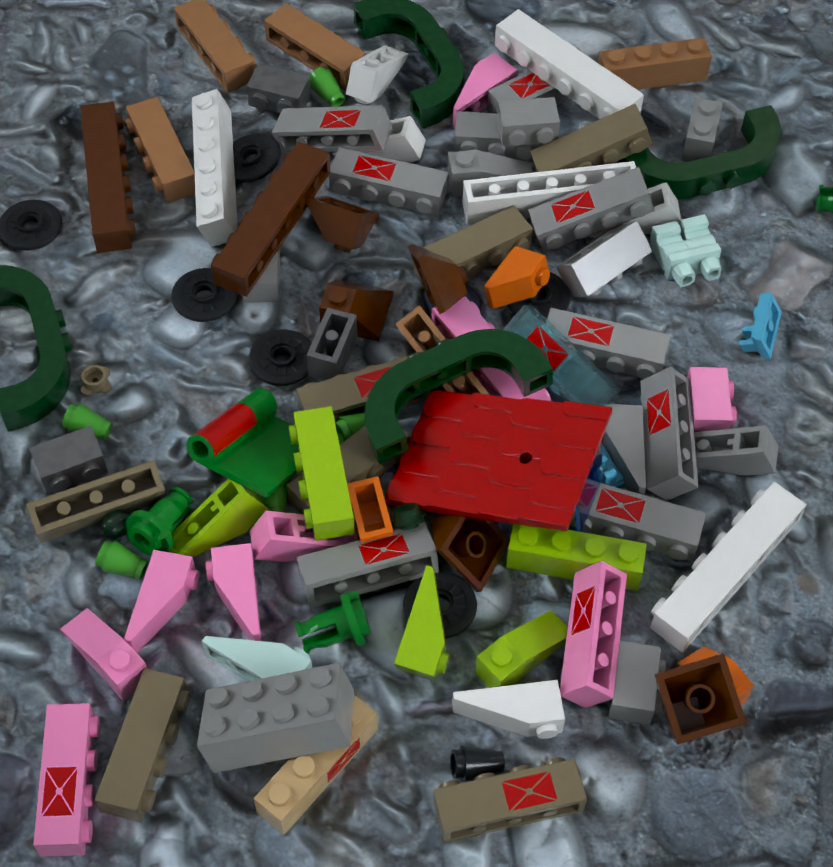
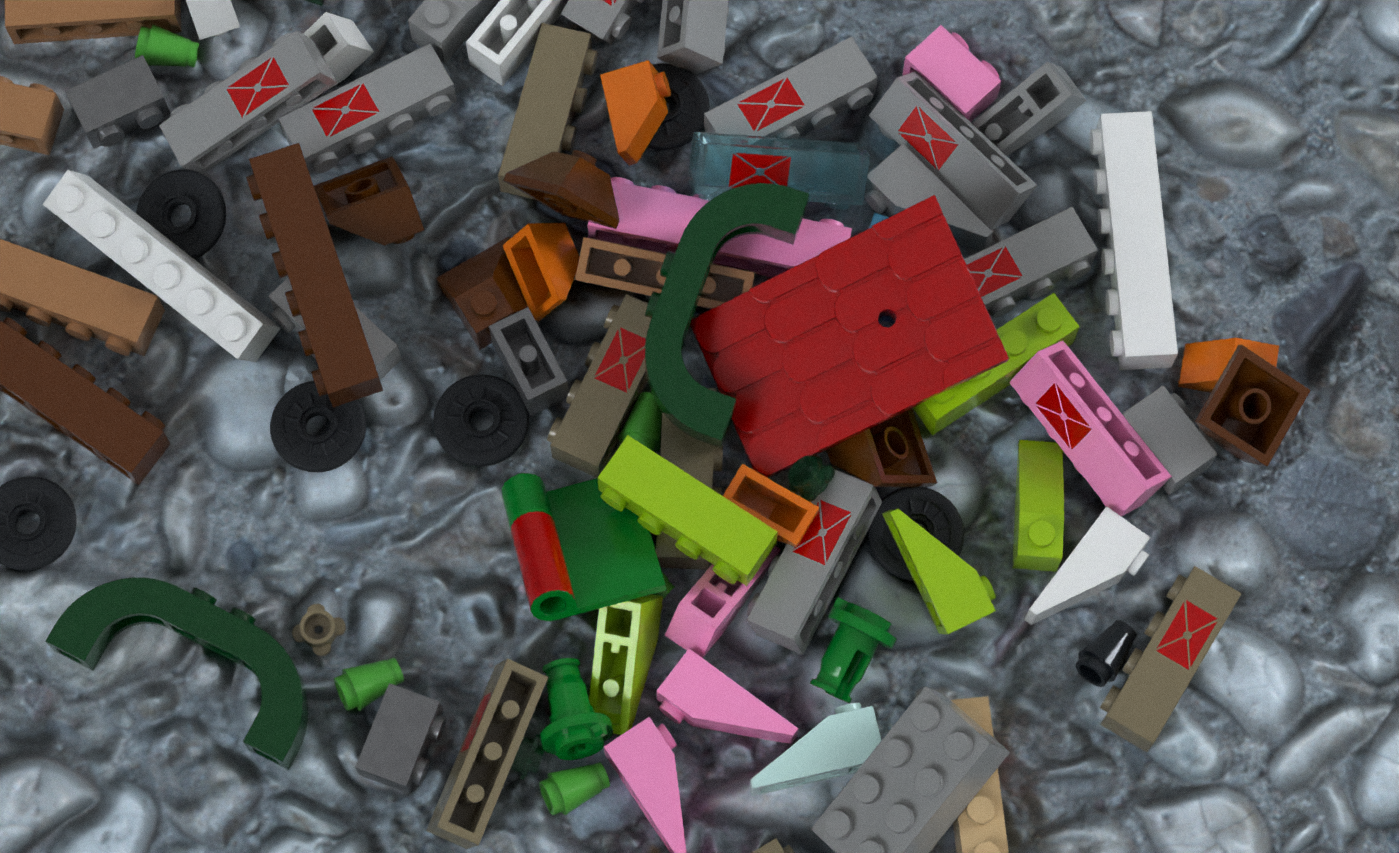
camera: 45 degrees left, 15 degrees up
none -> orange slope [502,223,579,321]

